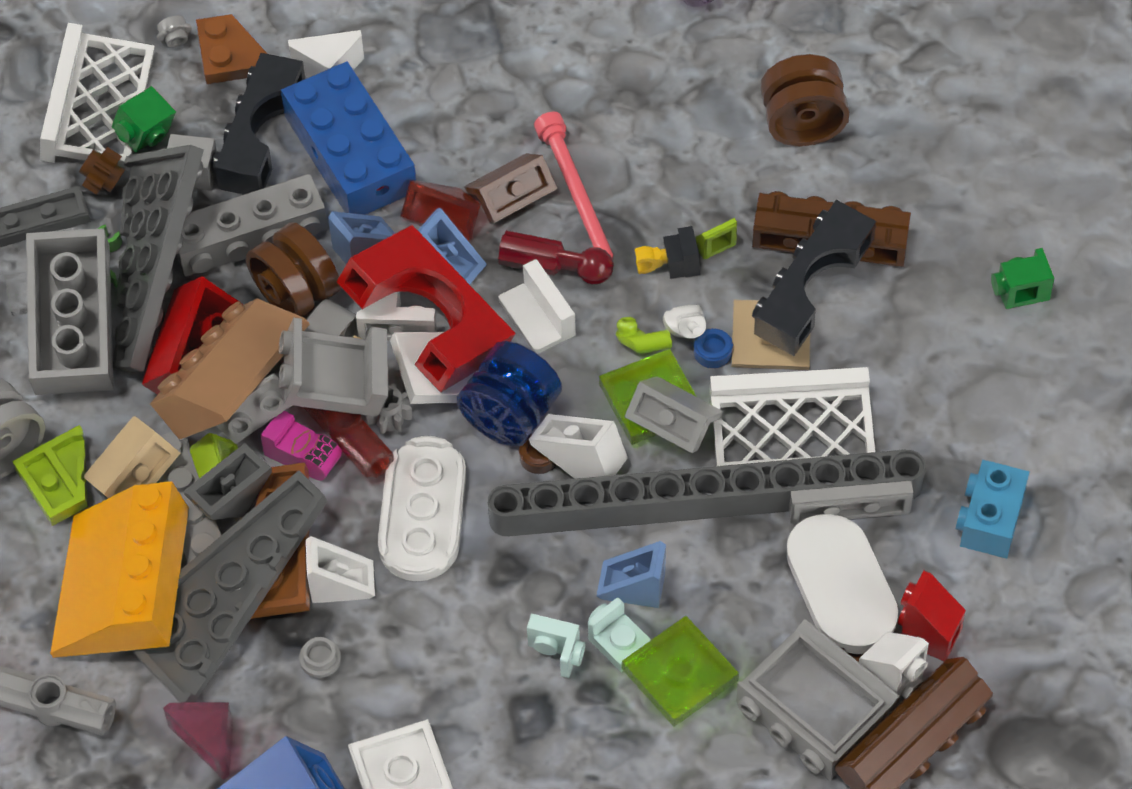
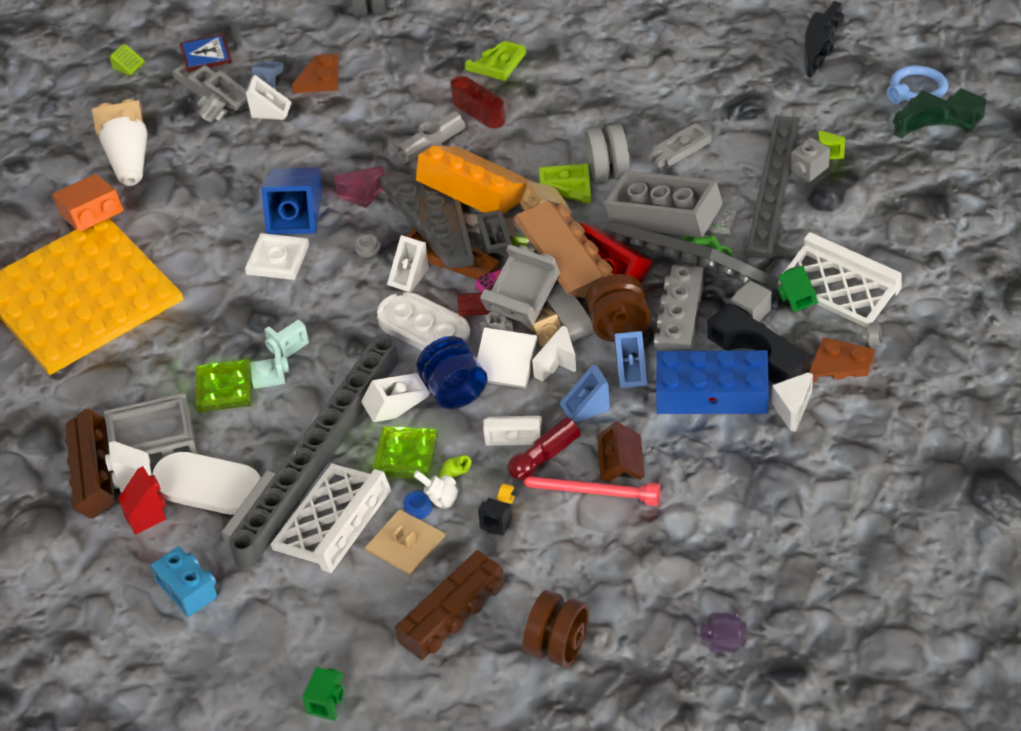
camera: 125 degrees right, 10 degrees down
reddish brown gear [79,147,126,195] -> none
red arch [337,225,516,392] -> none
clear red slope [400,180,481,241] -> none
medium blue slope [596,541,666,608] -> none
light grey panel [624,376,723,453] -> none
lime slope [695,218,737,259] -> none
black arch [752,200,876,356] -> none

